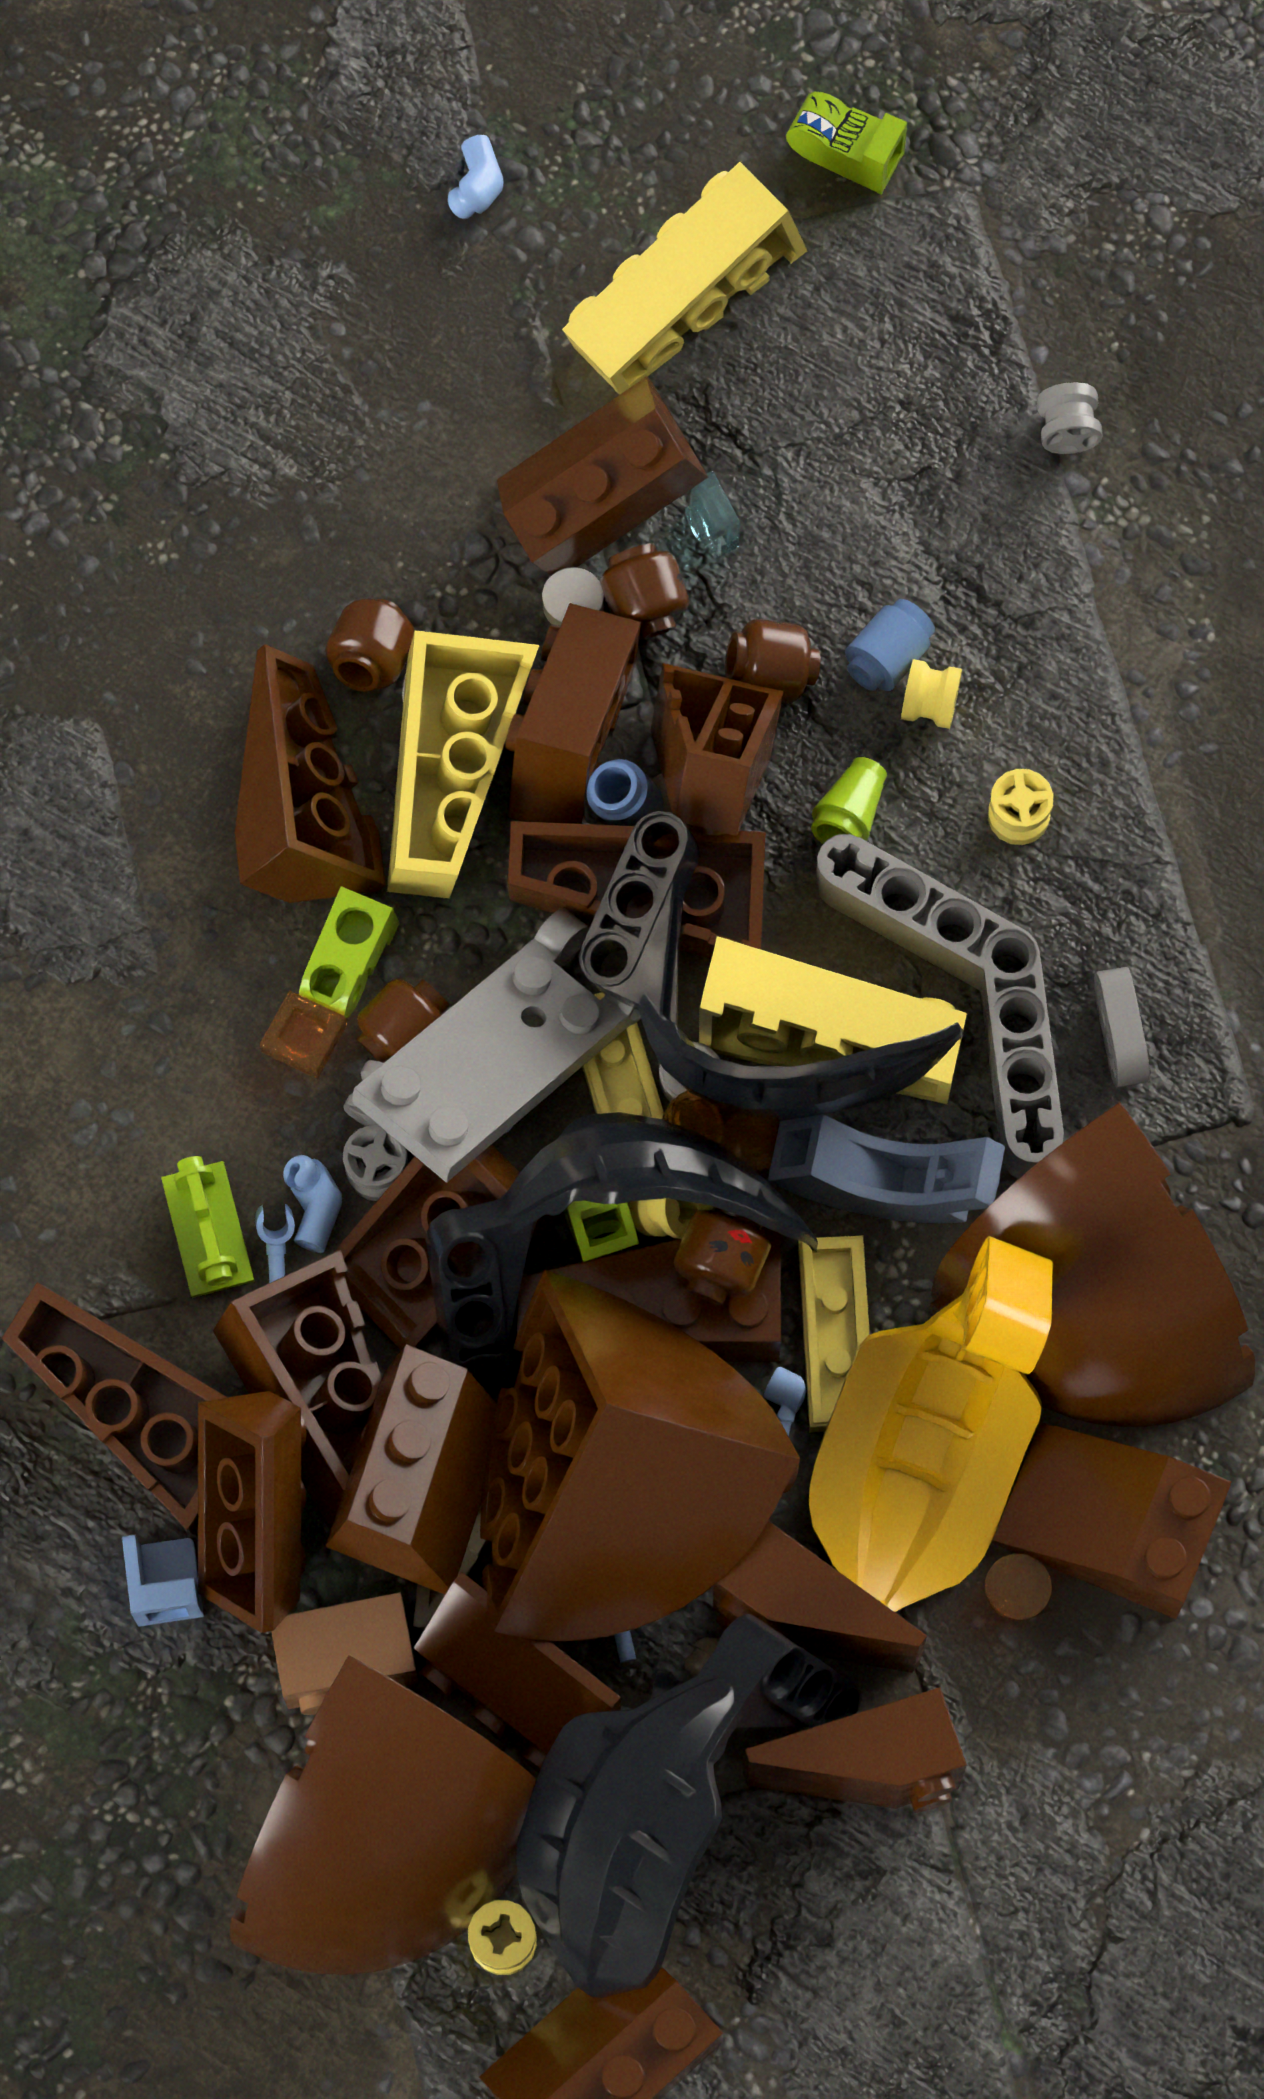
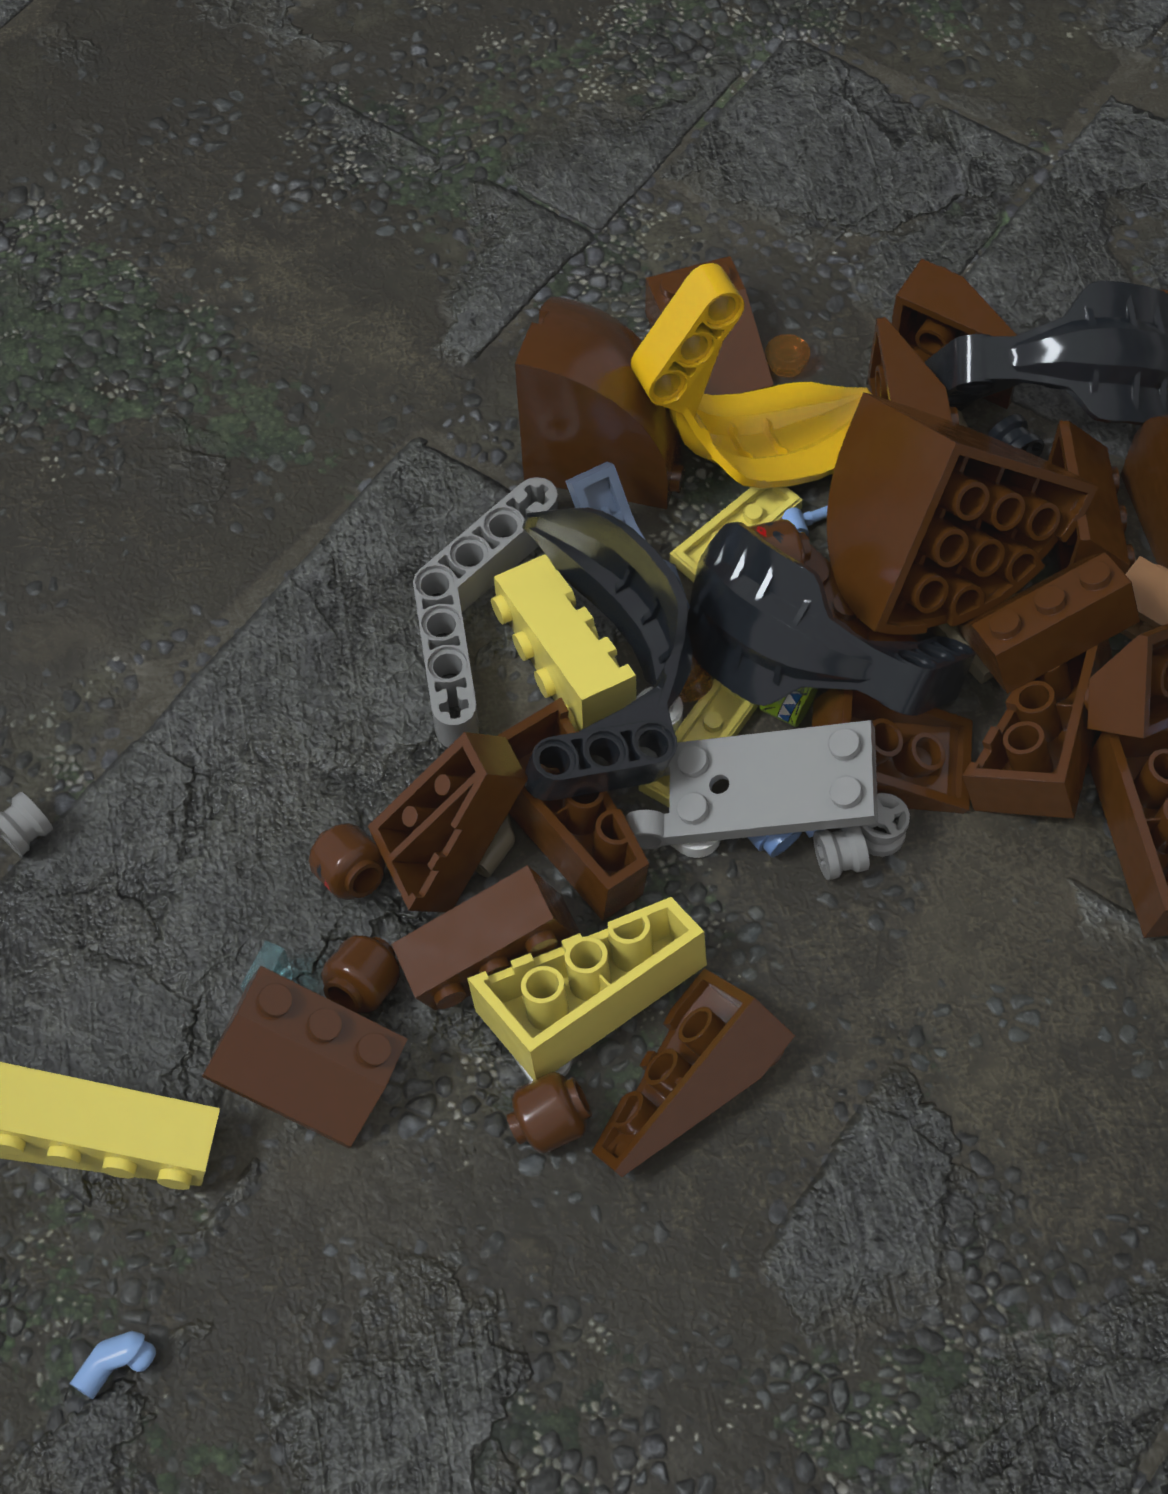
camera: 130 degrees left, 10 degrees down
lime hinge [161,1156,255,1298] -> none
light blue hand [255,1204,295,1283] -> none
clear orange plate [260,990,347,1079] -> none
light blue arm [283,1155,342,1253] -> none
lime leg [299,886,400,1018] -> none
reddish brown head [356,979,450,1063] -> none
white tile [542,568,604,626] -> none
medium blue brick [587,759,663,826] -> none
lime cone [811,757,887,844] -> none
medium blue brick [845,599,935,691] -> none
light yellow wheel [901,659,962,729] -> none
light yellow wheel [988,769,1053,845] -> none
light grey beam [1094,967,1150,1088] -> none

